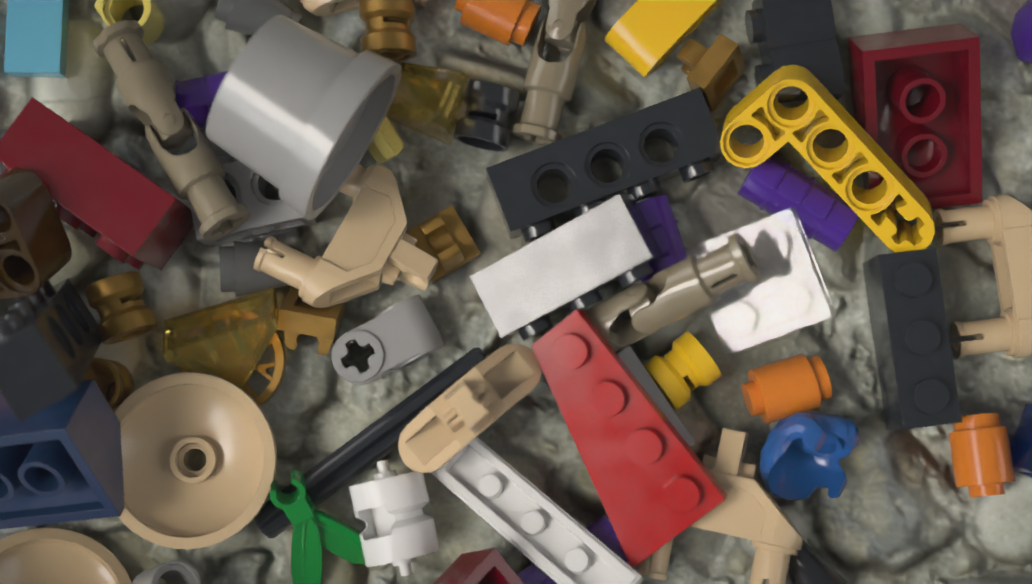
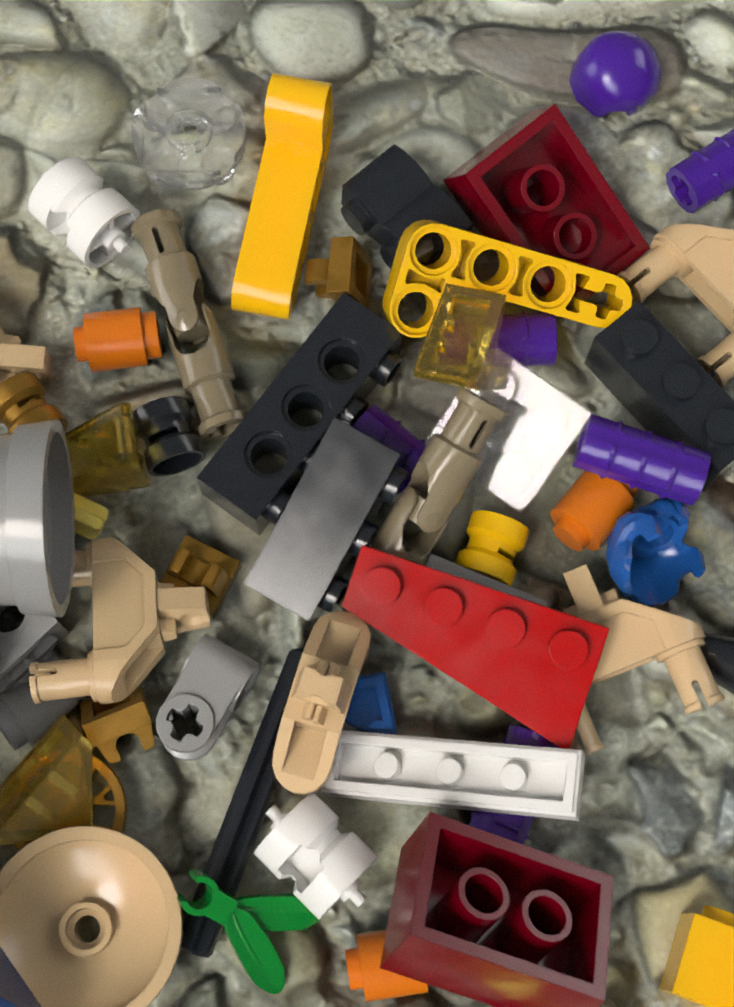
camera: 35 degrees left, 10 degrees down
none -> blue tile [345,671,398,735]
none -> clear yellow slope [414,283,506,390]
none -> dark purple axle [572,413,711,506]

